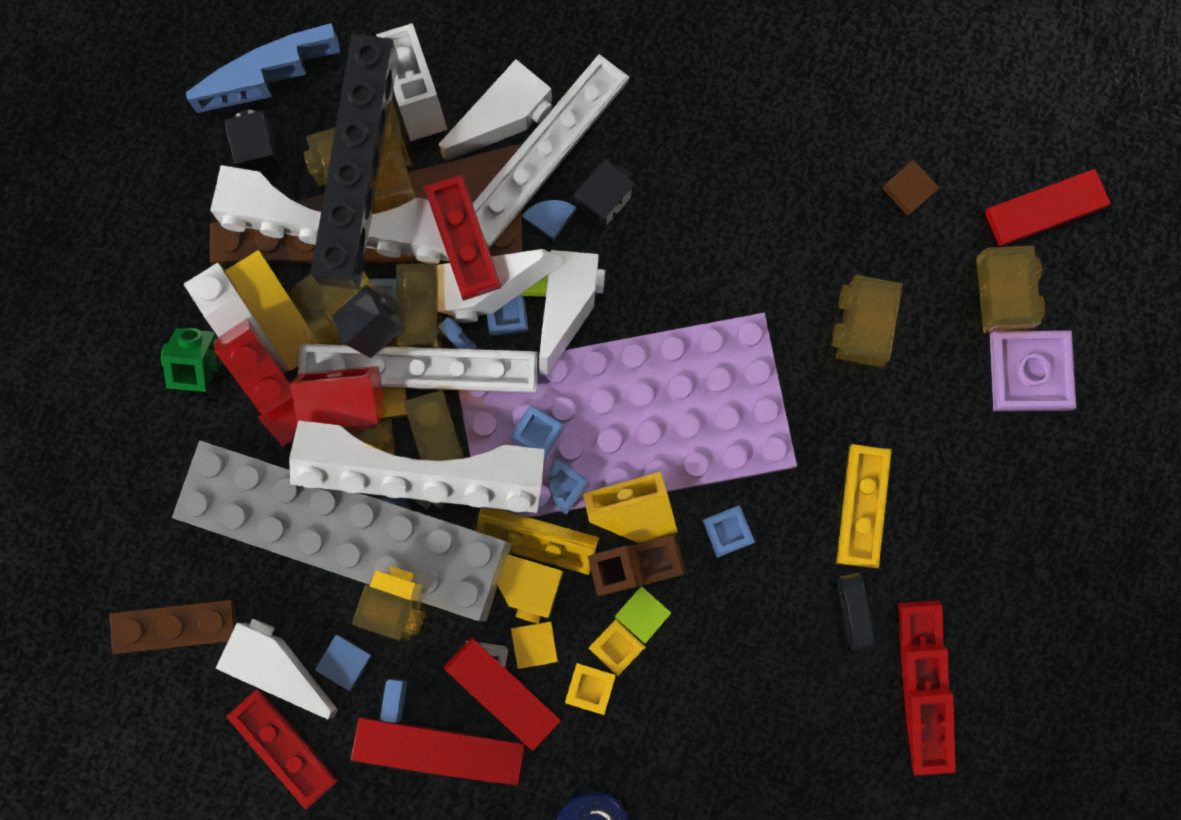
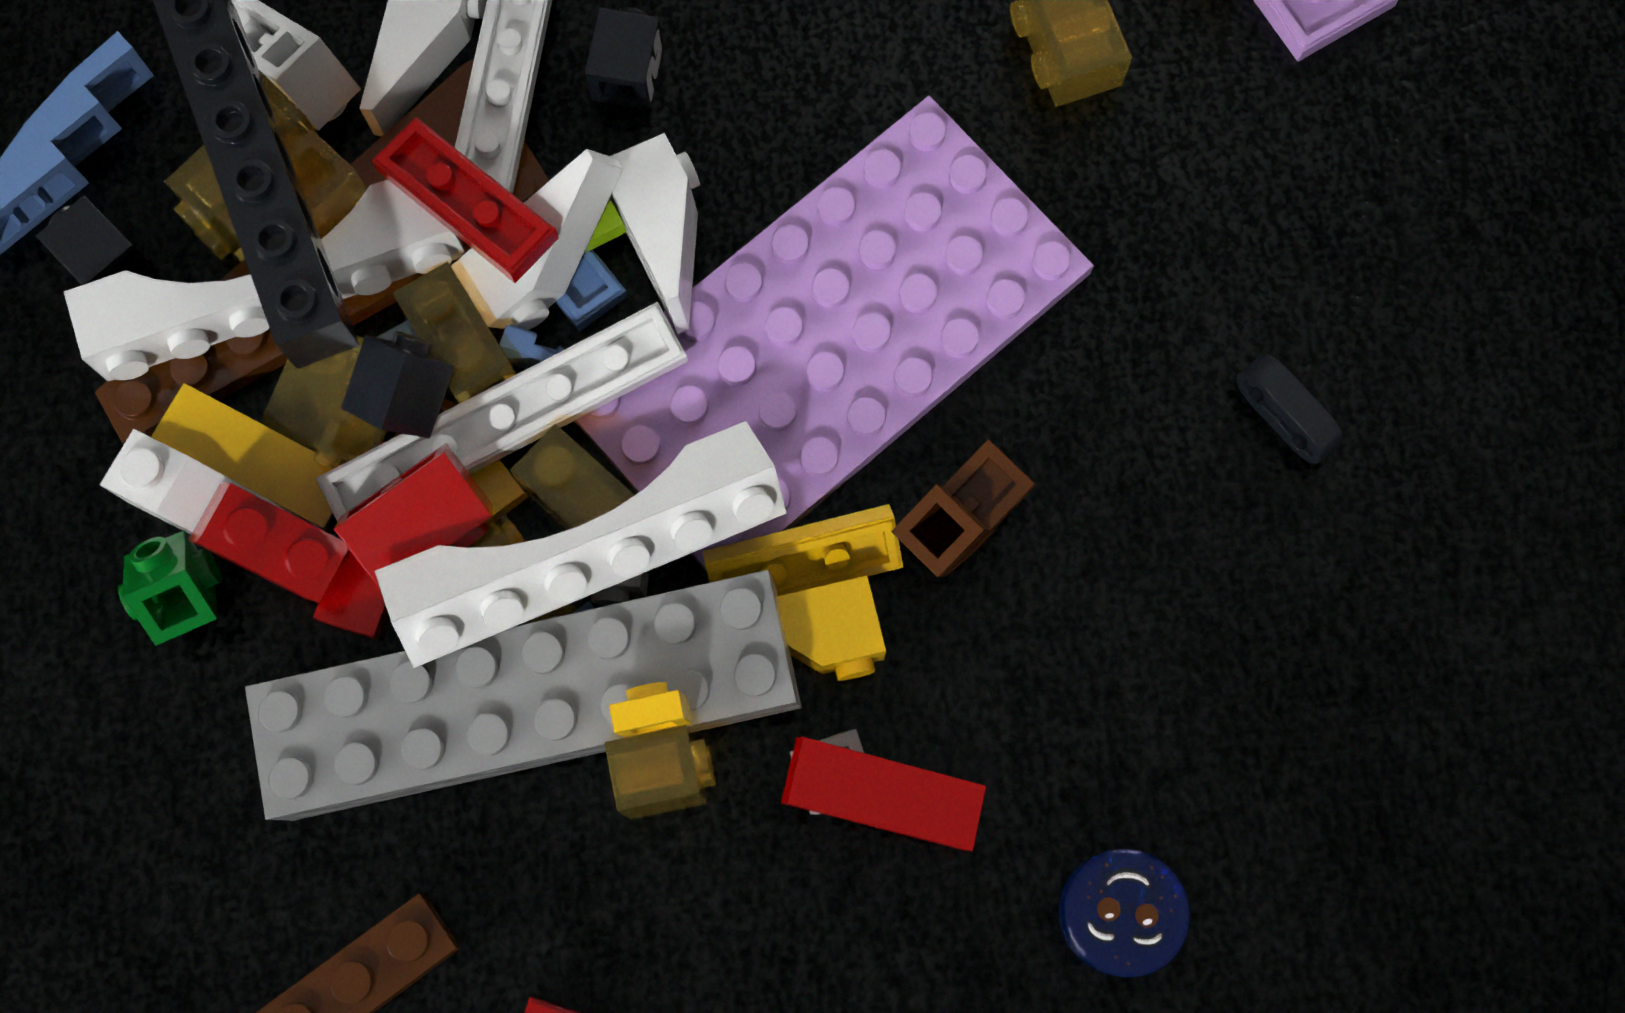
camera: 30 degrees left, 5 degrees down
white slope [216,619,338,719] -> none
medium blue tile [315,635,372,691] -> none
red slope [351,717,525,785] -> none
medium blue tile [380,678,407,723] -> none
medium blue tile [509,404,565,460] -> none
yellow tile [511,622,558,669] -> none
medium blue tile [522,200,576,241] -> none
medium blue tile [549,458,589,515] -> none
yellow plate [565,663,616,715] -> none
yellow slope [583,472,678,543] -> none
yellow tile [589,619,645,676] -> none
lime tile [614,586,671,644] -> none
medium blue tile [702,505,755,558] -> none
yellow tile [837,444,891,569] -> none
red slope [898,600,955,775] -> none

